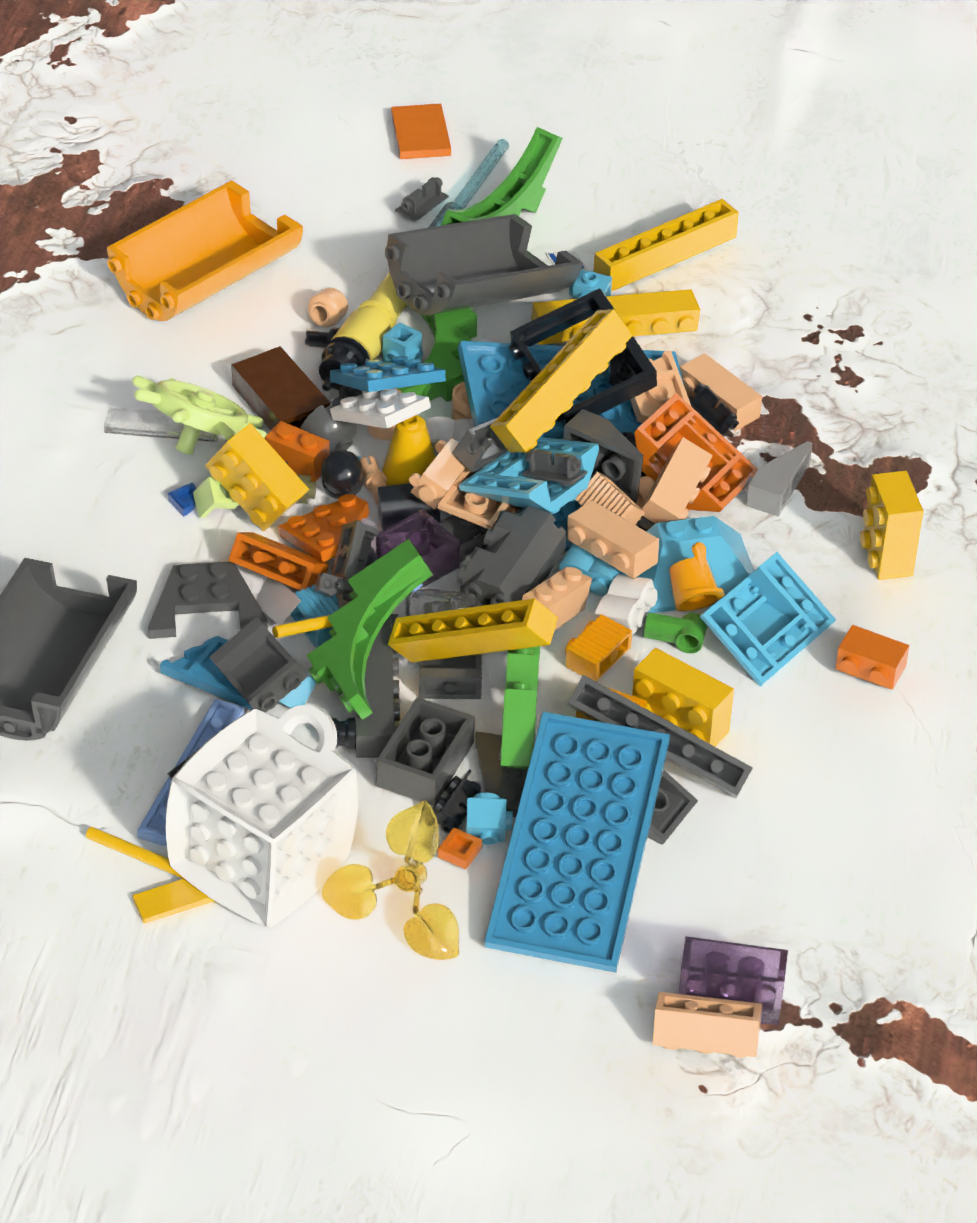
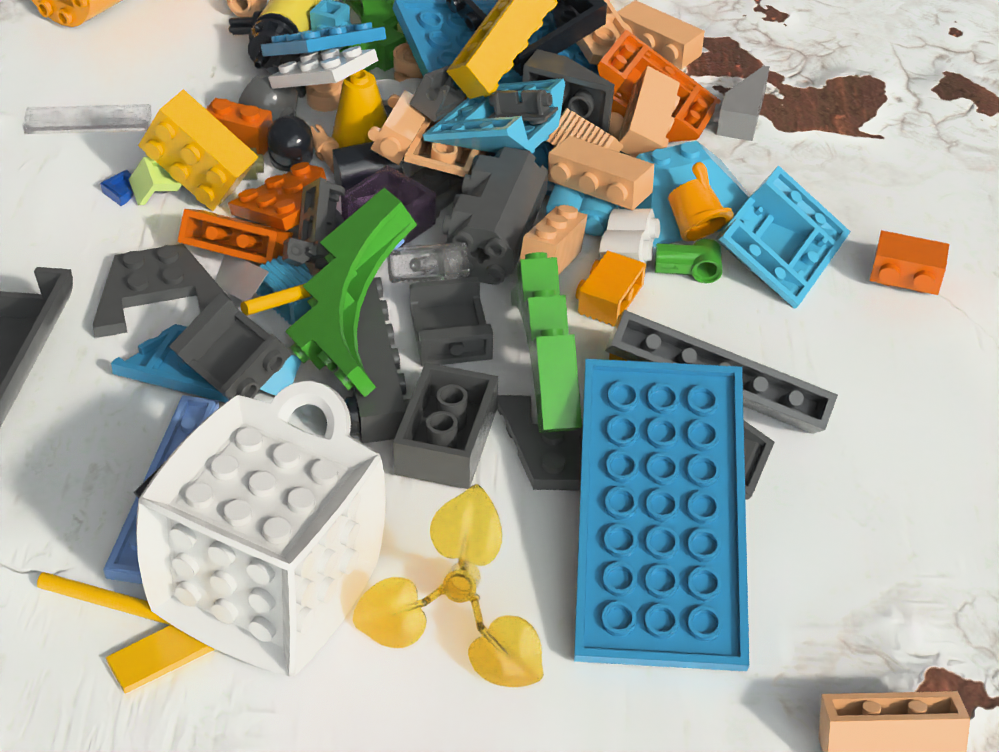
camera: 10 degrees left, 0 degrees up
yellowish green piece [132,375,267,455] -> none
reddish brown brick [231,346,331,430] -> none
yellow brick [388,598,558,663] -> none
black hinge [427,769,481,834] -> none
orange plate [438,828,482,869] -> none
medium azure brick [466,793,513,845] -> none
yellow brick [632,647,734,747] -> none
clear purple brick [678,936,788,1025] -> none
black hinge [688,384,739,437] -> none
yellow brick [860,471,924,580] -> none

